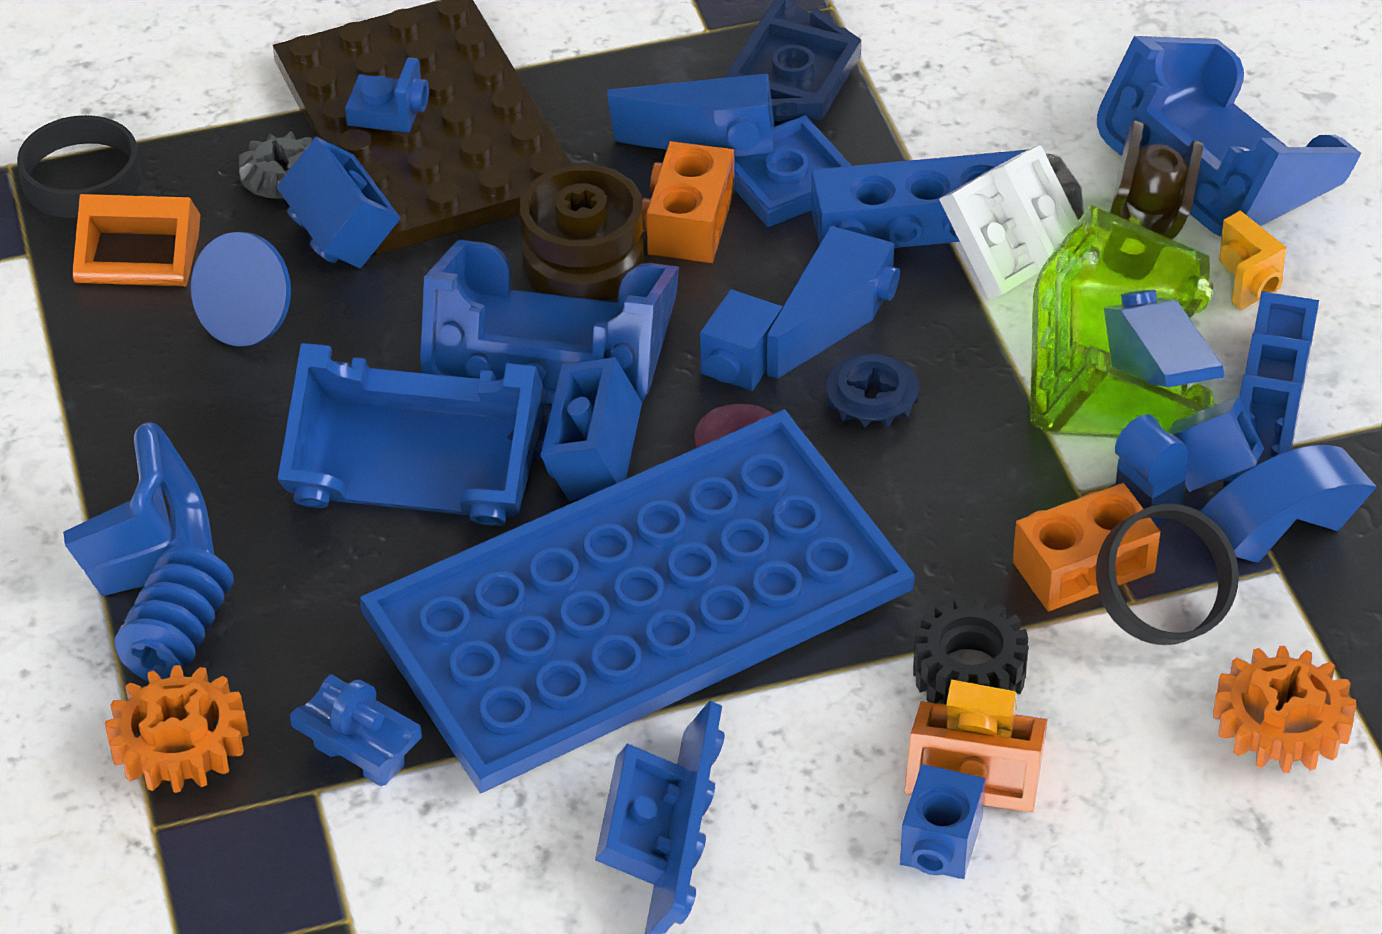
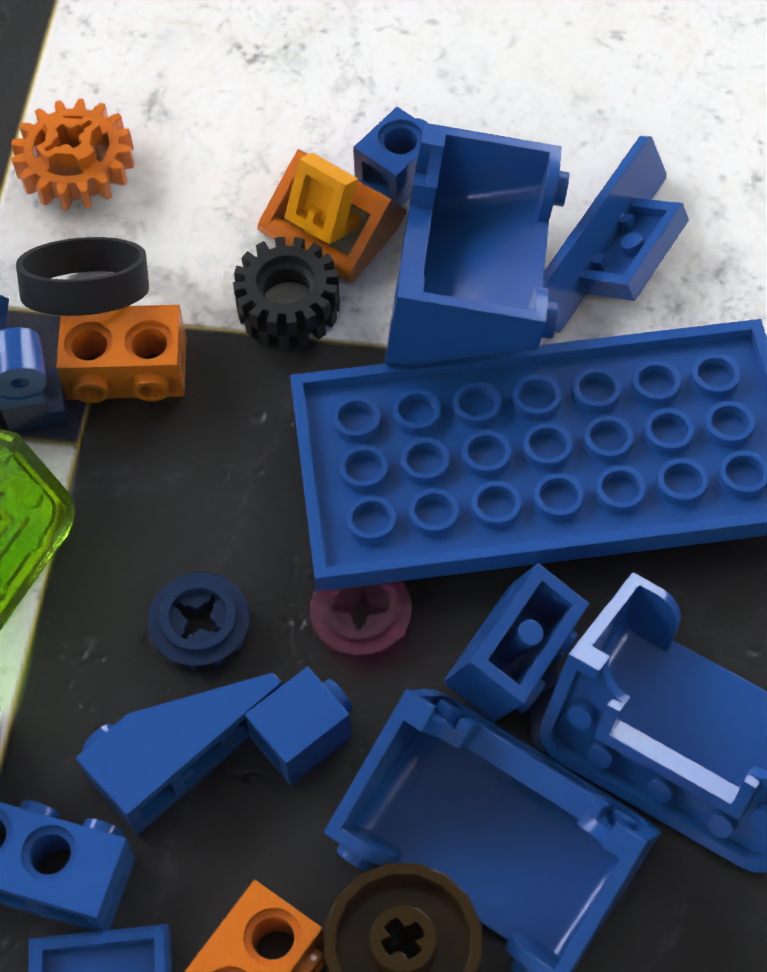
camera: 155 degrees left, 15 degrees up
none -> blue windscreen [384,122,570,367]

